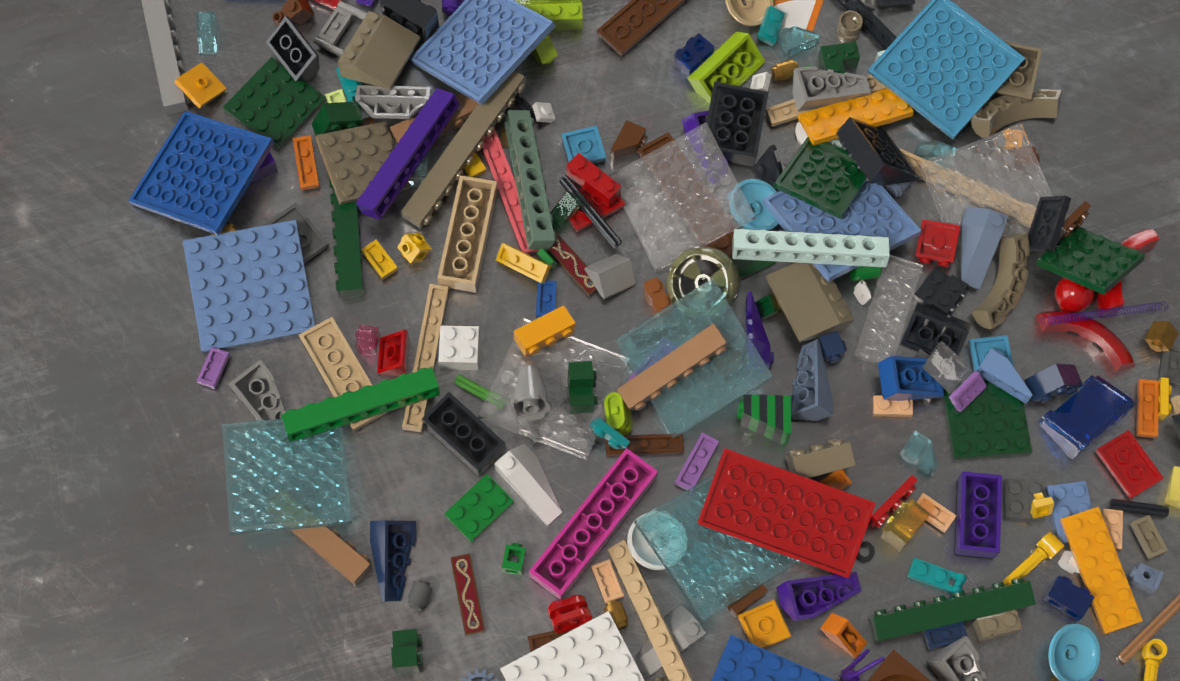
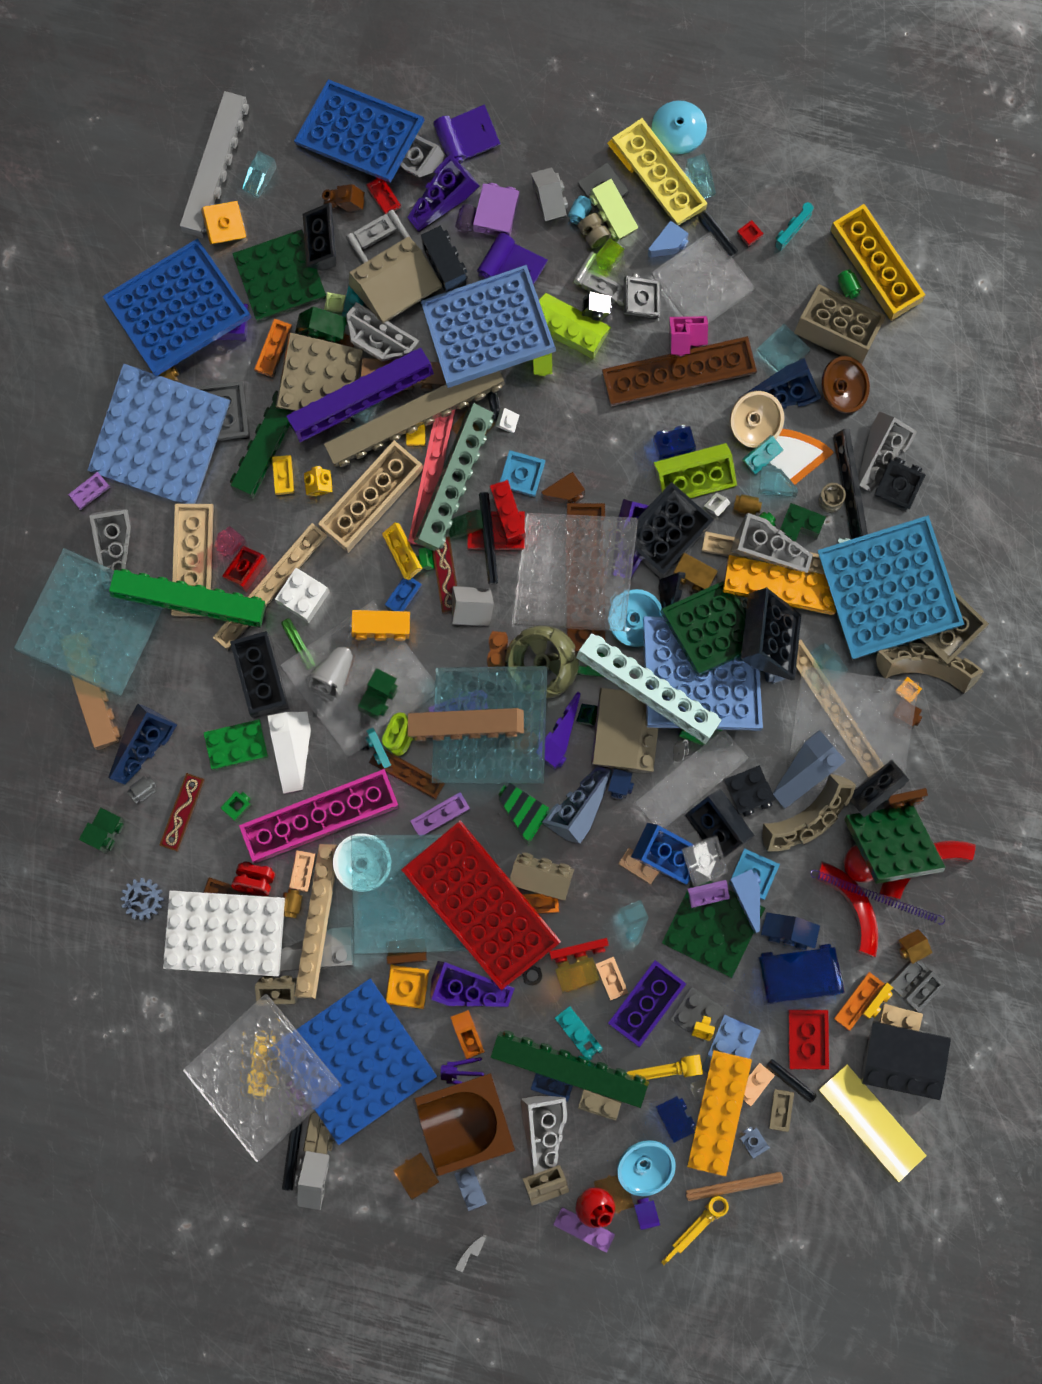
camera: 35 degrees right, 10 degrees up
red plate [915,219,960,267] -> none
none -> pearl gold brick [673,553,718,593]

